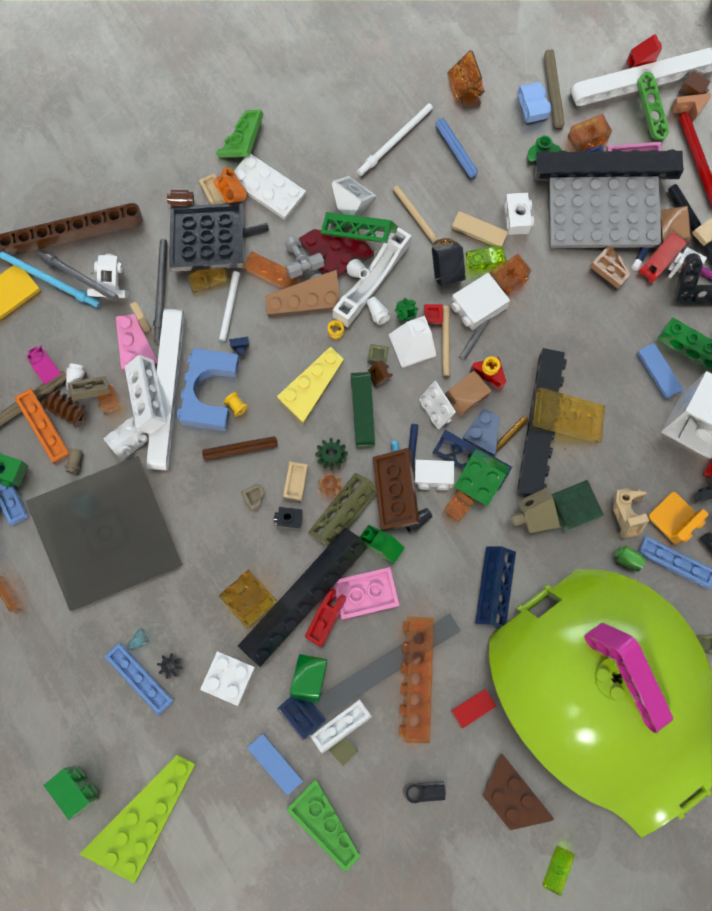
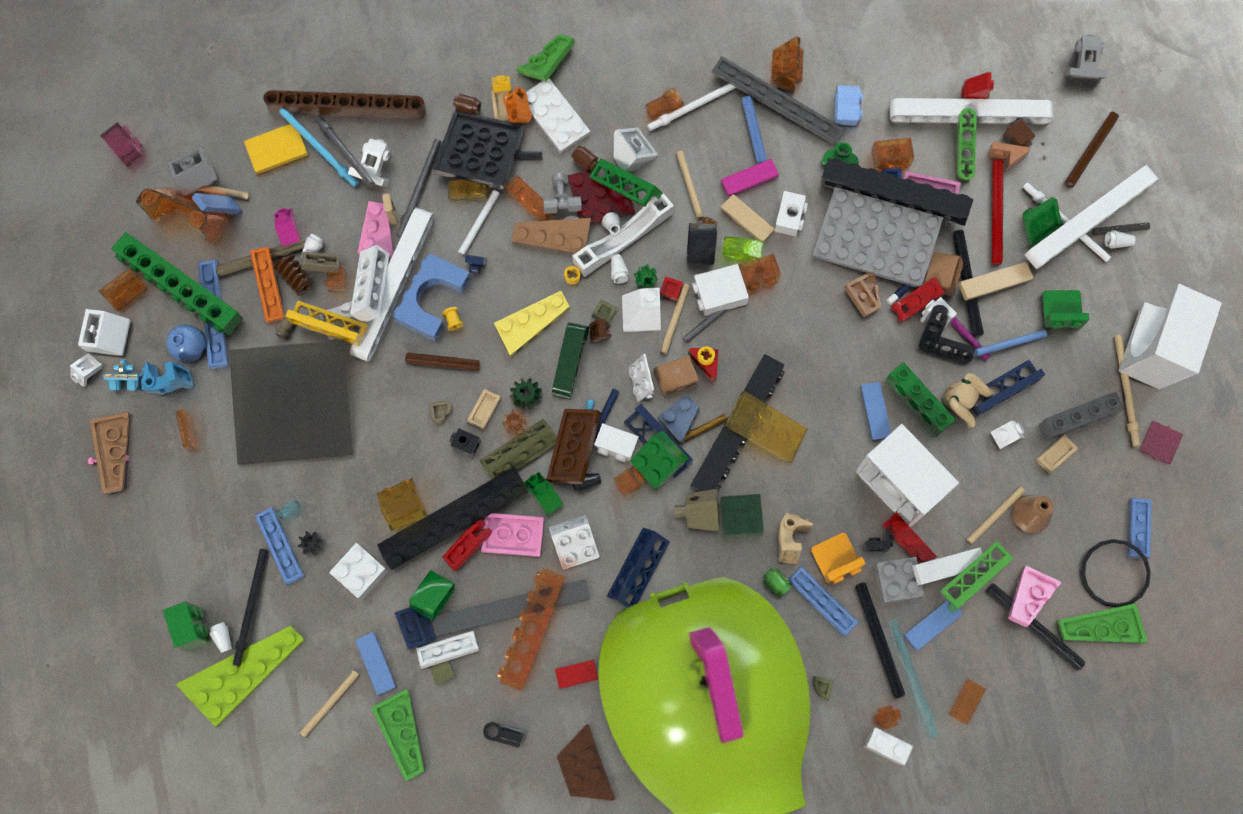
camera: 25 degrees right, 0 degrees up
dark tan axle [544,49,565,128] -> none
none -> white cone [209,622,232,653]
none -> black bar [233,549,268,667]
none -> yellow fence [285,301,368,346]
none -> tan bar [299,670,359,738]
none -> yellow plate [492,75,511,93]
none -> white bracket [548,515,599,570]
none -> reddish brown brick [571,145,599,172]
none -> clear orange piece [645,88,685,120]
none -> dark grey tile [712,56,846,146]
none -> dark pink tile [721,159,779,197]

